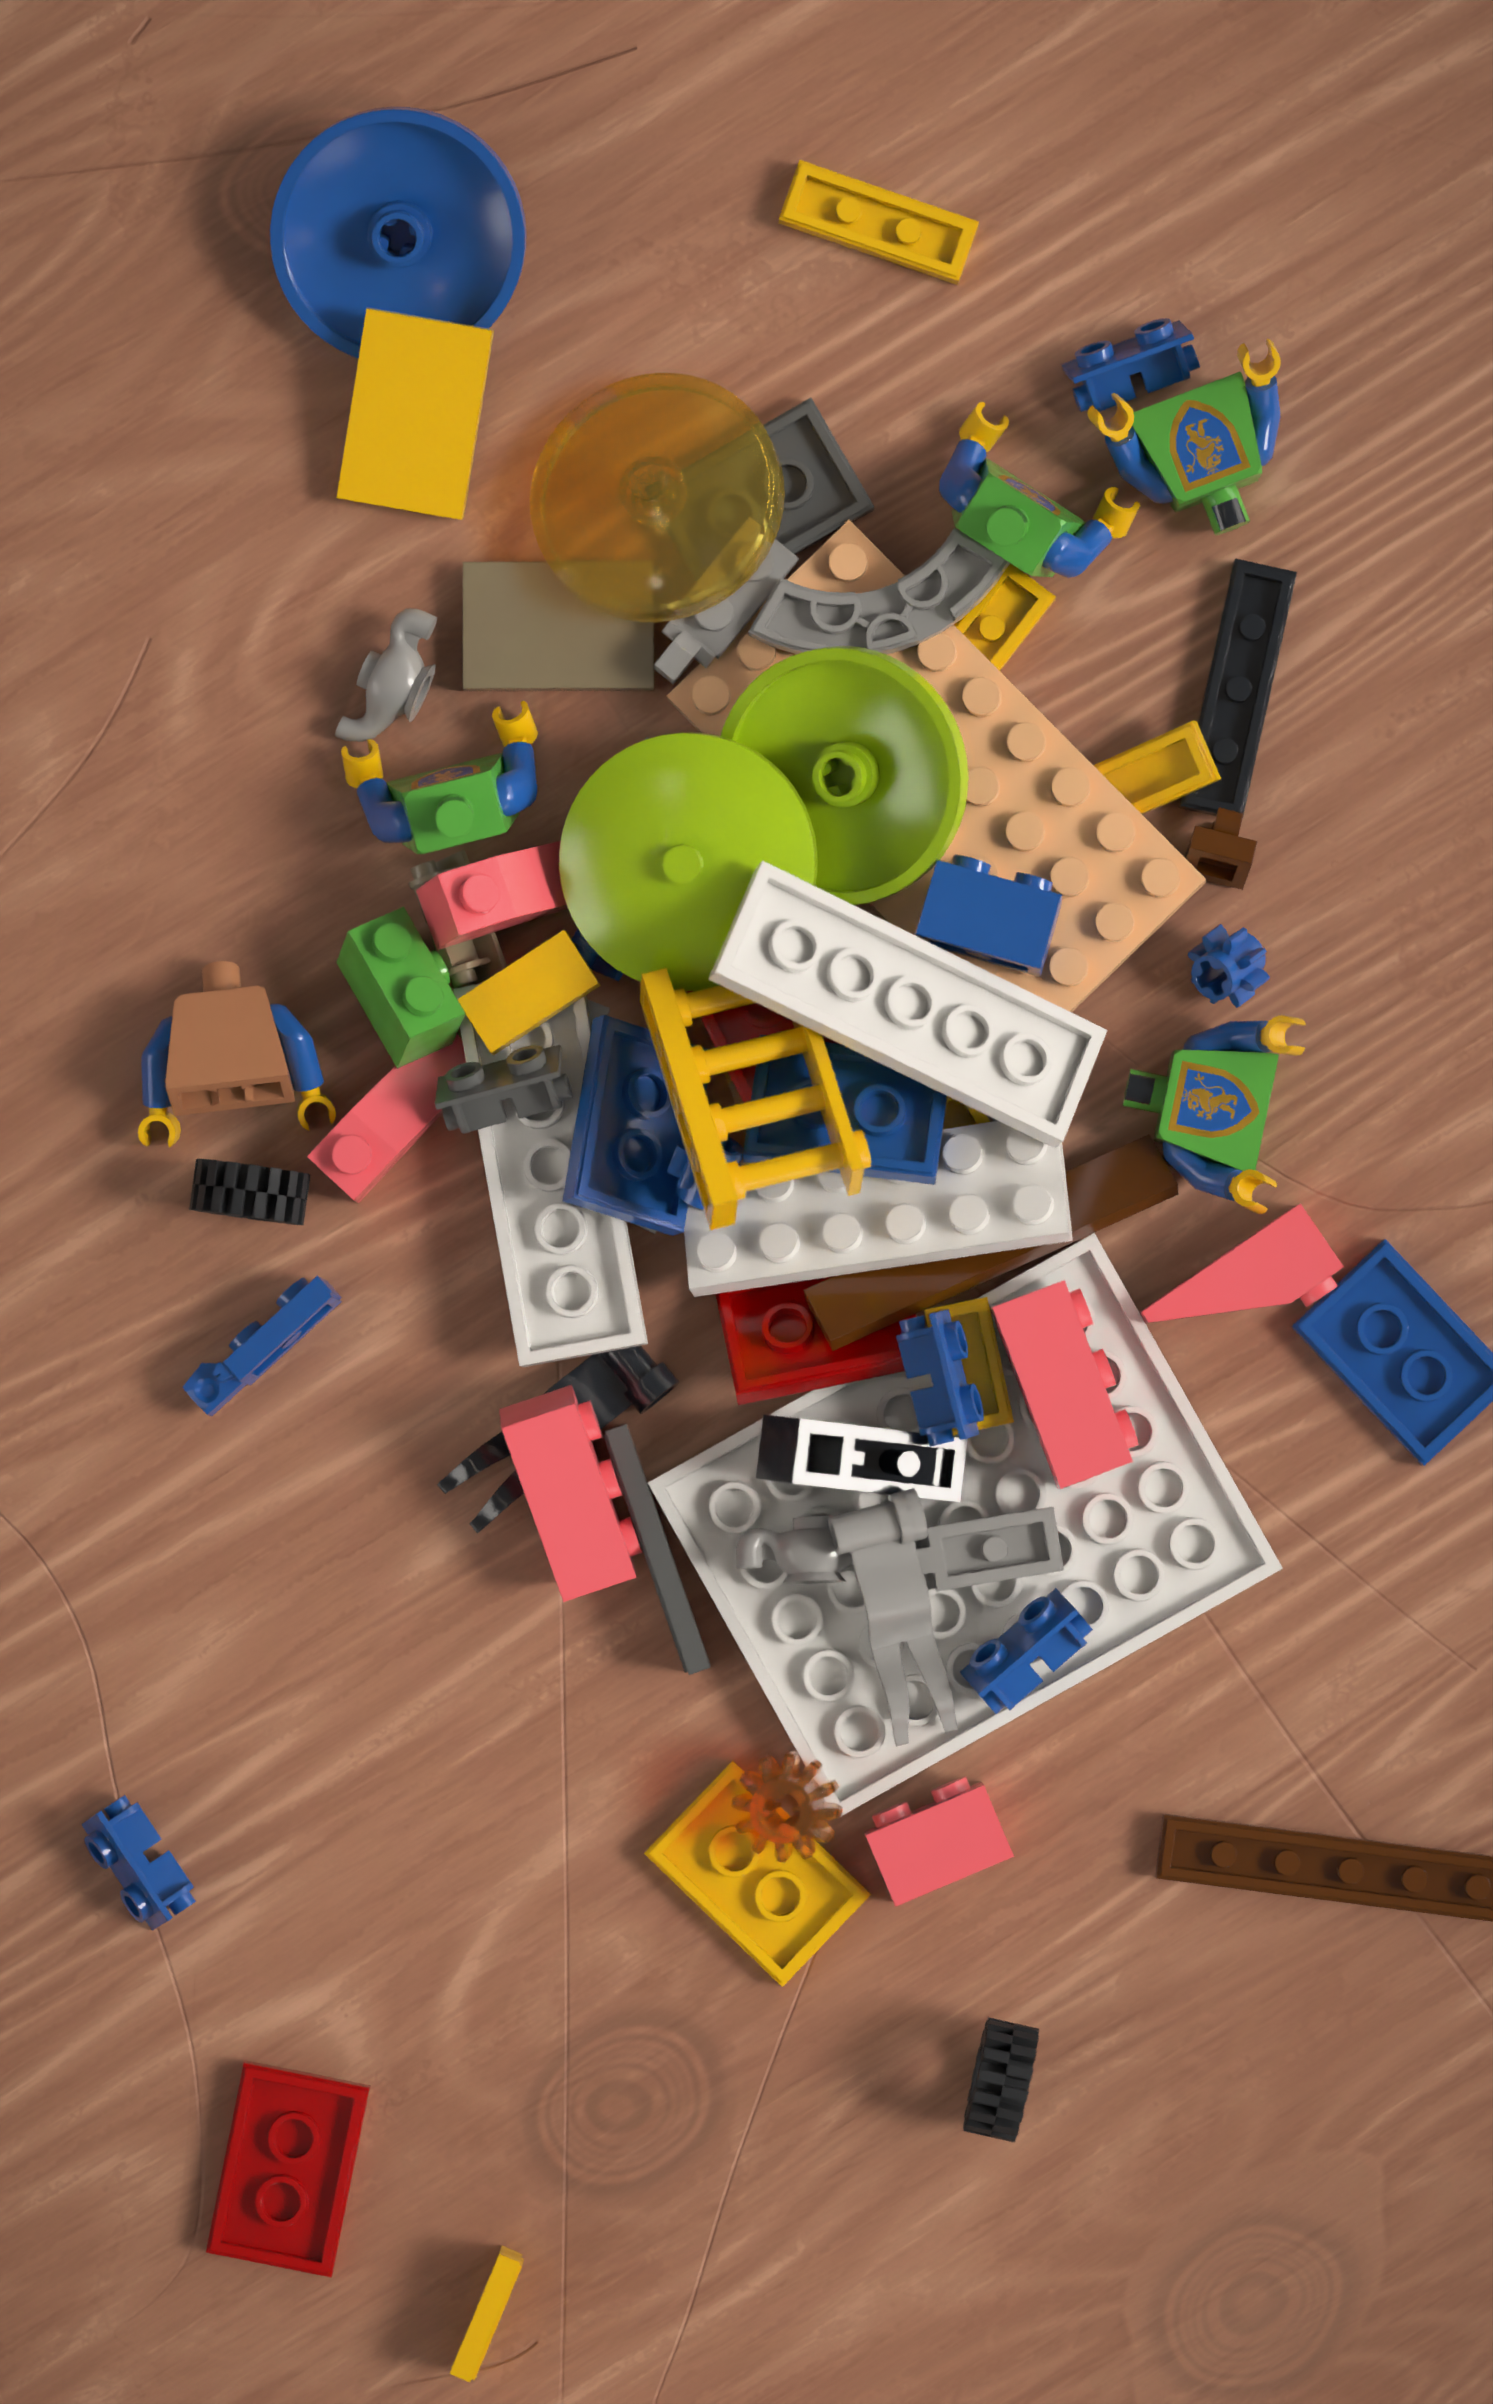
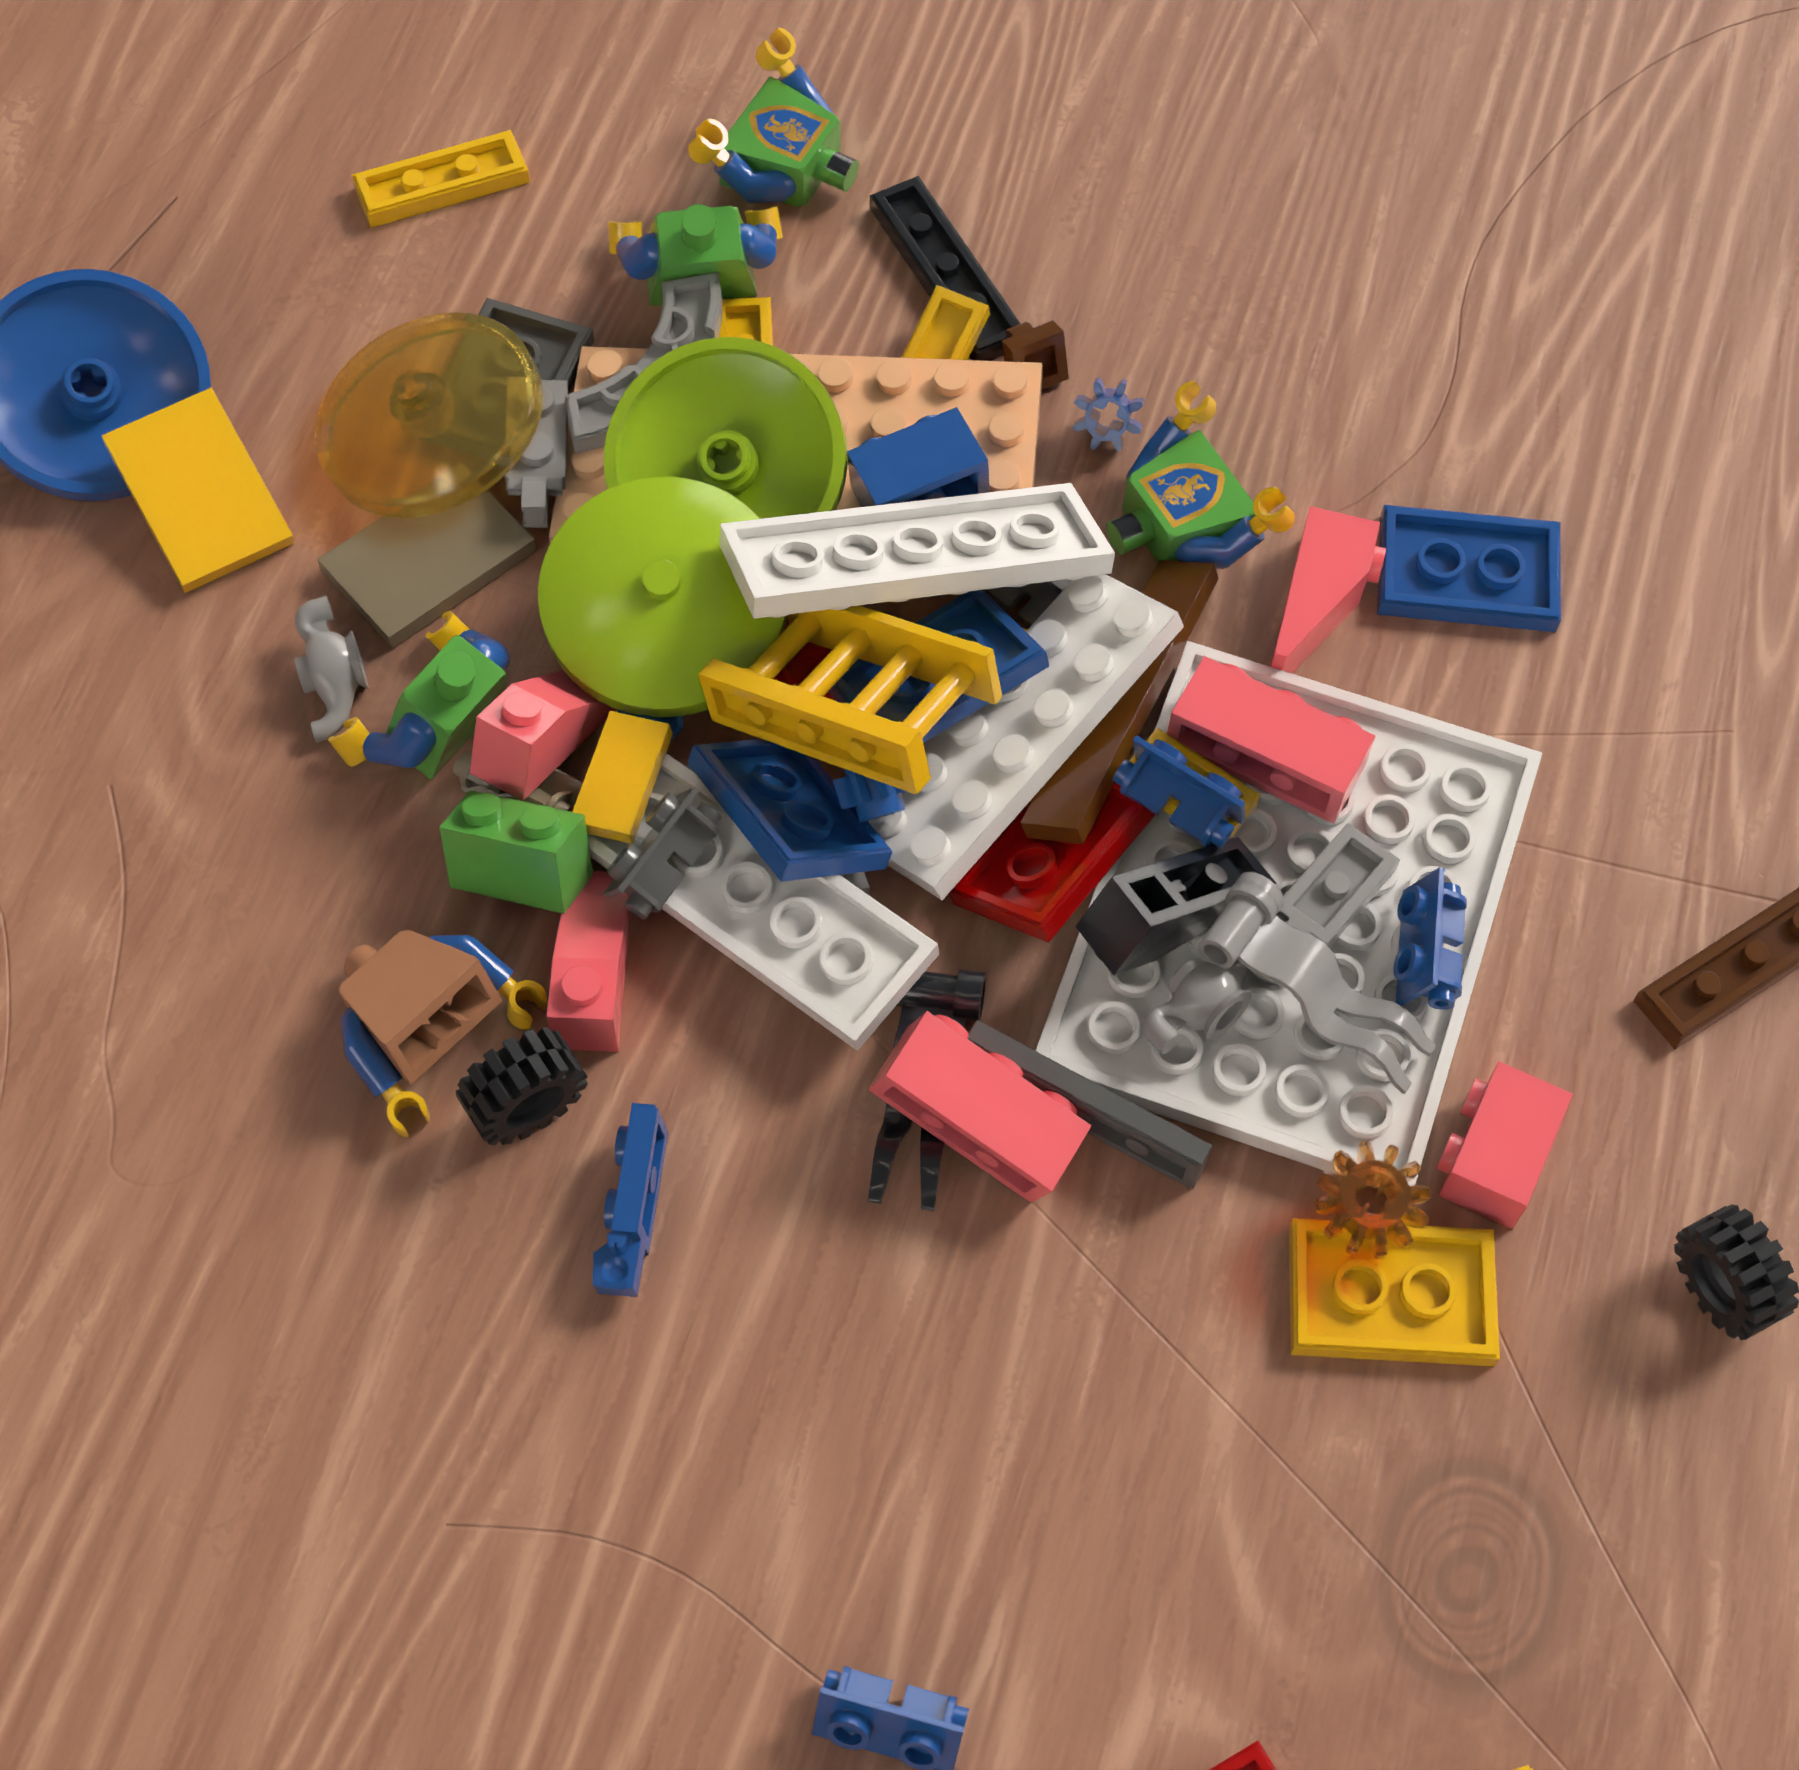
camera: 45 degrees left, 25 degrees down
blue hinge [1061,318,1200,412] -> none

